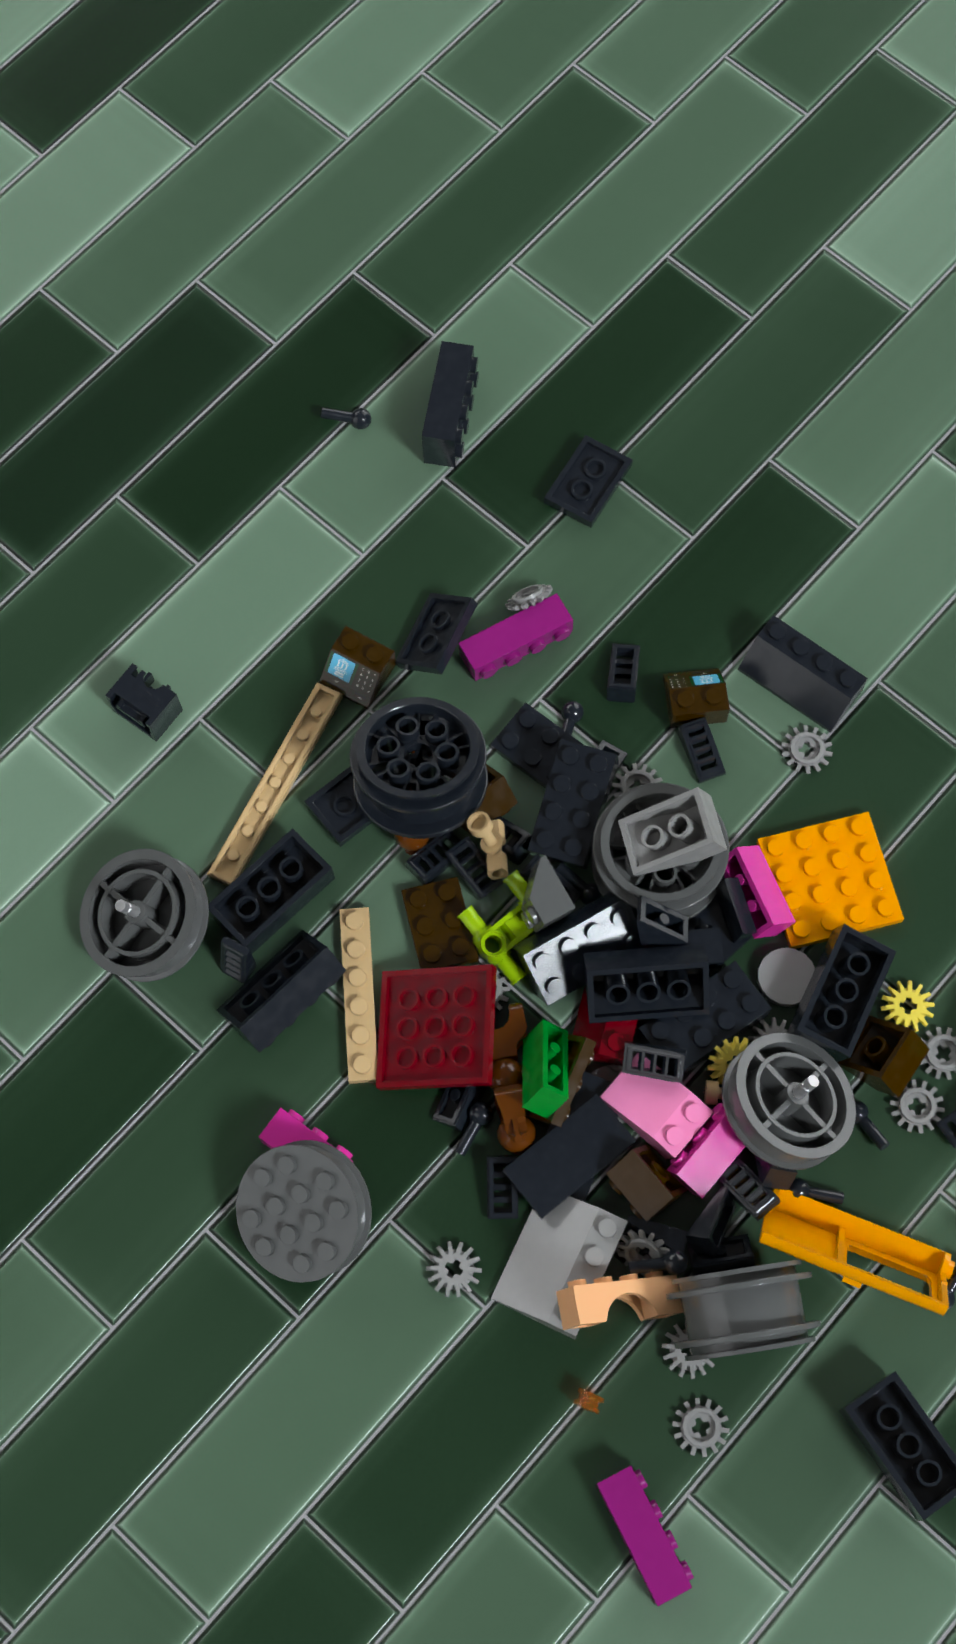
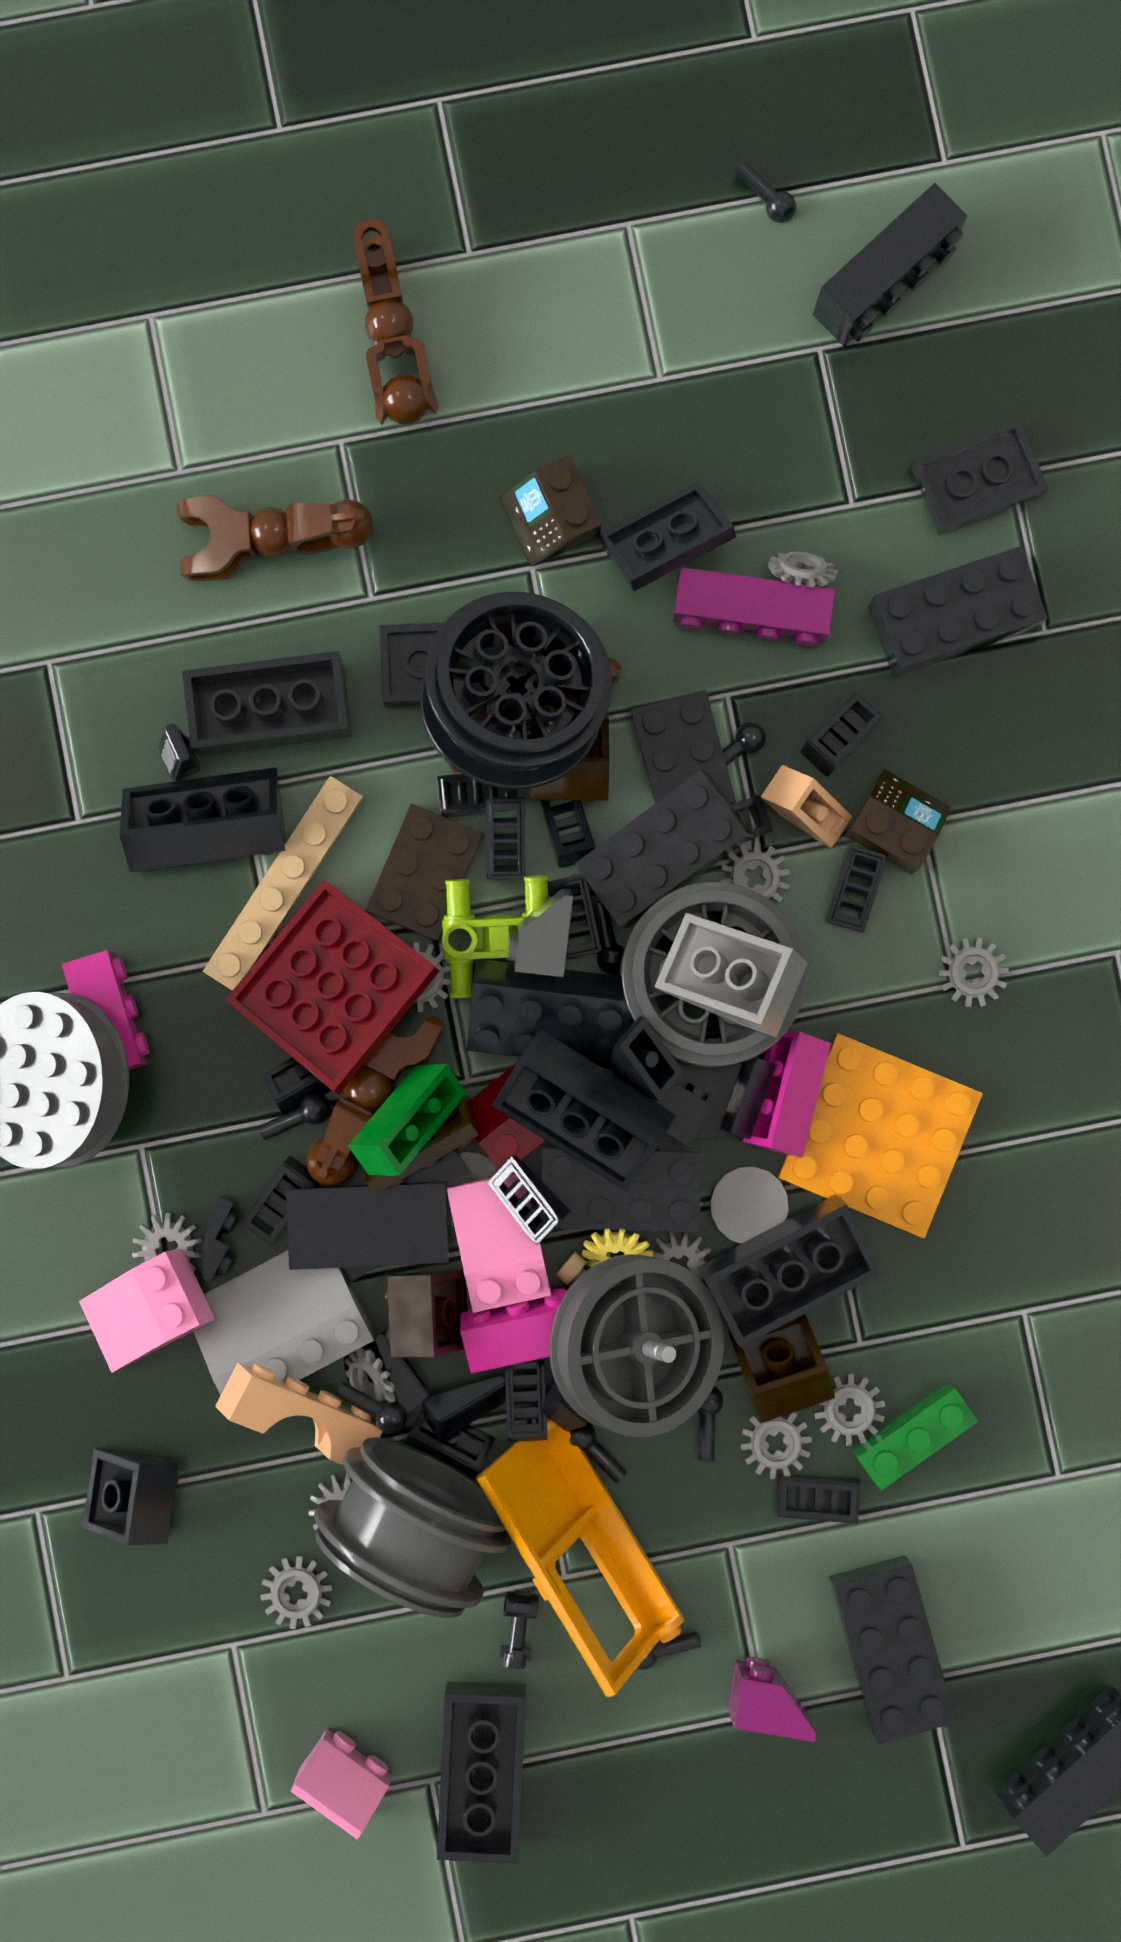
camera: 30 degrees right, 15 degrees up
dark grey wheel [80,849,209,982] -> none
black piece [105,663,183,742] -> none
tan tile [207,682,343,886] -> none
tan bar [467,811,508,880] -> none
clear orange bush [573,1388,605,1414] -> none
magenta brick [596,1466,694,1606] -> none
black slope [738,615,868,733] -> none
light yellow gear [880,980,935,1032] -> none
none -> bright pink slope [79,1249,215,1373]
none -> black slope [83,1448,179,1545]
none -> reddish brown piece [176,495,374,581]
none -> black slope [202,1195,240,1282]
none -> bright pink slope [291,1729,392,1840]
none -> reddish brown piece [353,218,439,425]
none -> black bar [499,1589,539,1669]
none -> light nougat slope [761,765,853,849]
none -> black brick [868,546,1048,678]

